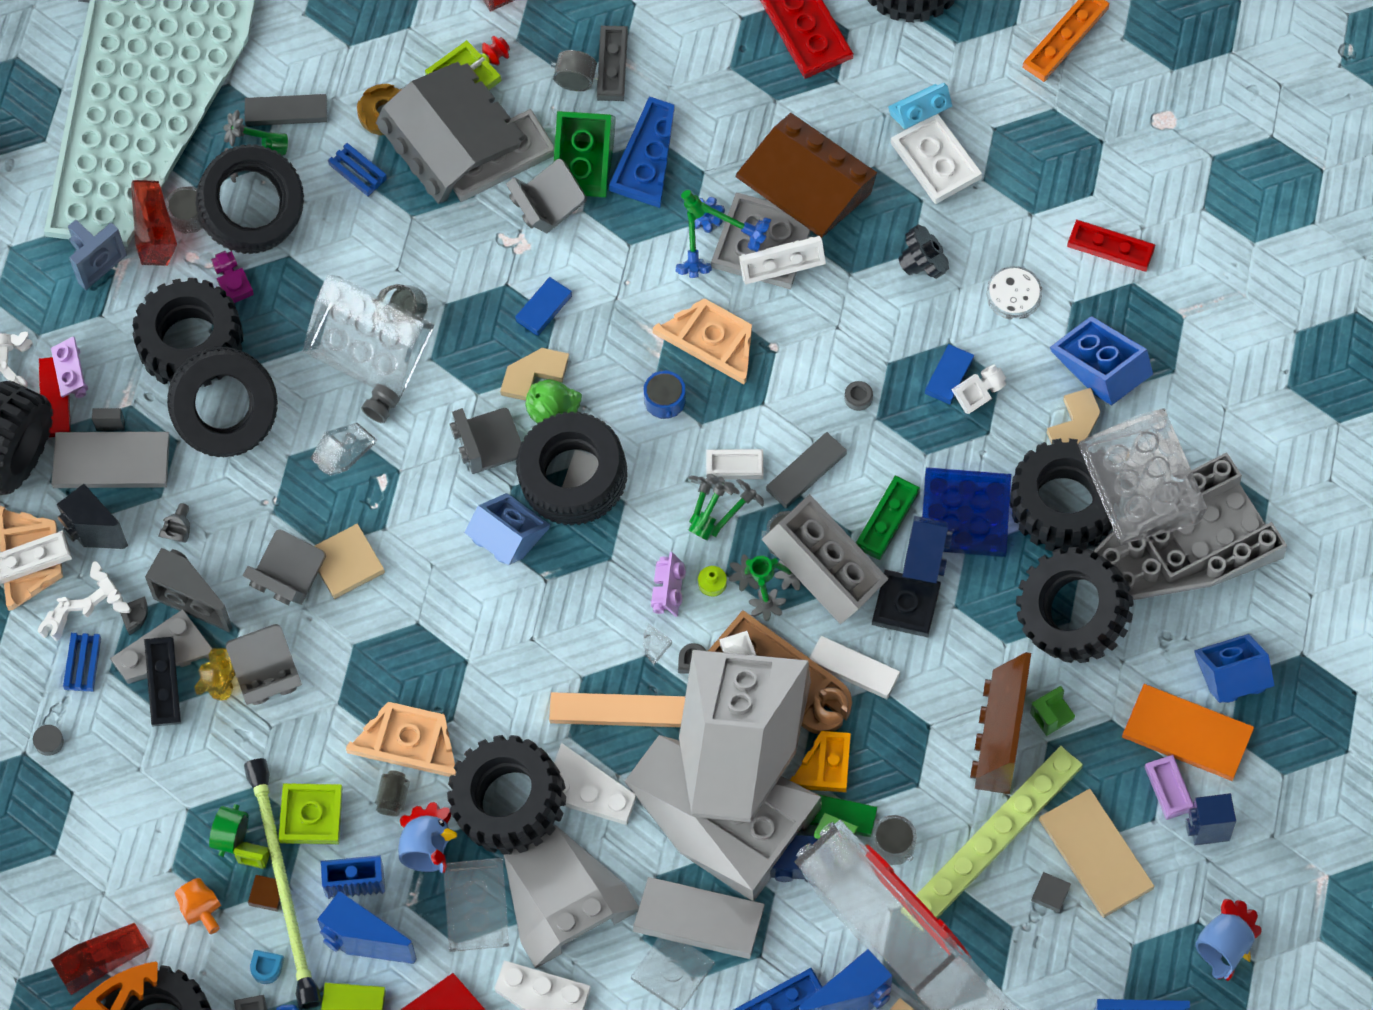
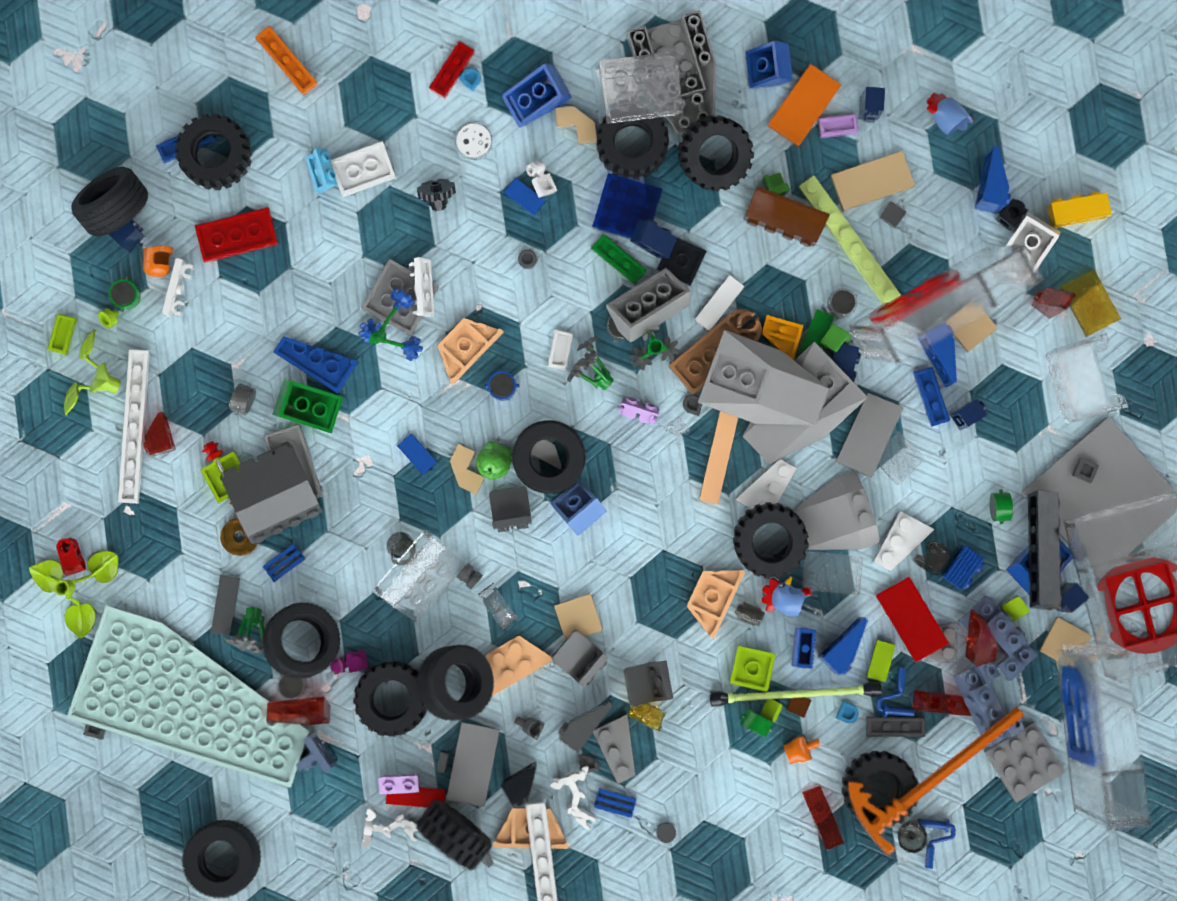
camera: 85 degrees left, 20 degrees up
black tile [144,636,181,727] -> none
bracket [506,159,587,233] -> none
dark grey tile [597,26,628,101] -> none
lime tile [698,566,727,597] -> none
white tile [719,631,756,656] -> none
reddish brown slope [735,113,877,238] -> none
dark grey tile [766,432,847,508] -> none
none -> dark azure tile [458,68,481,92]
none -> light nougat wing [485,636,552,696]

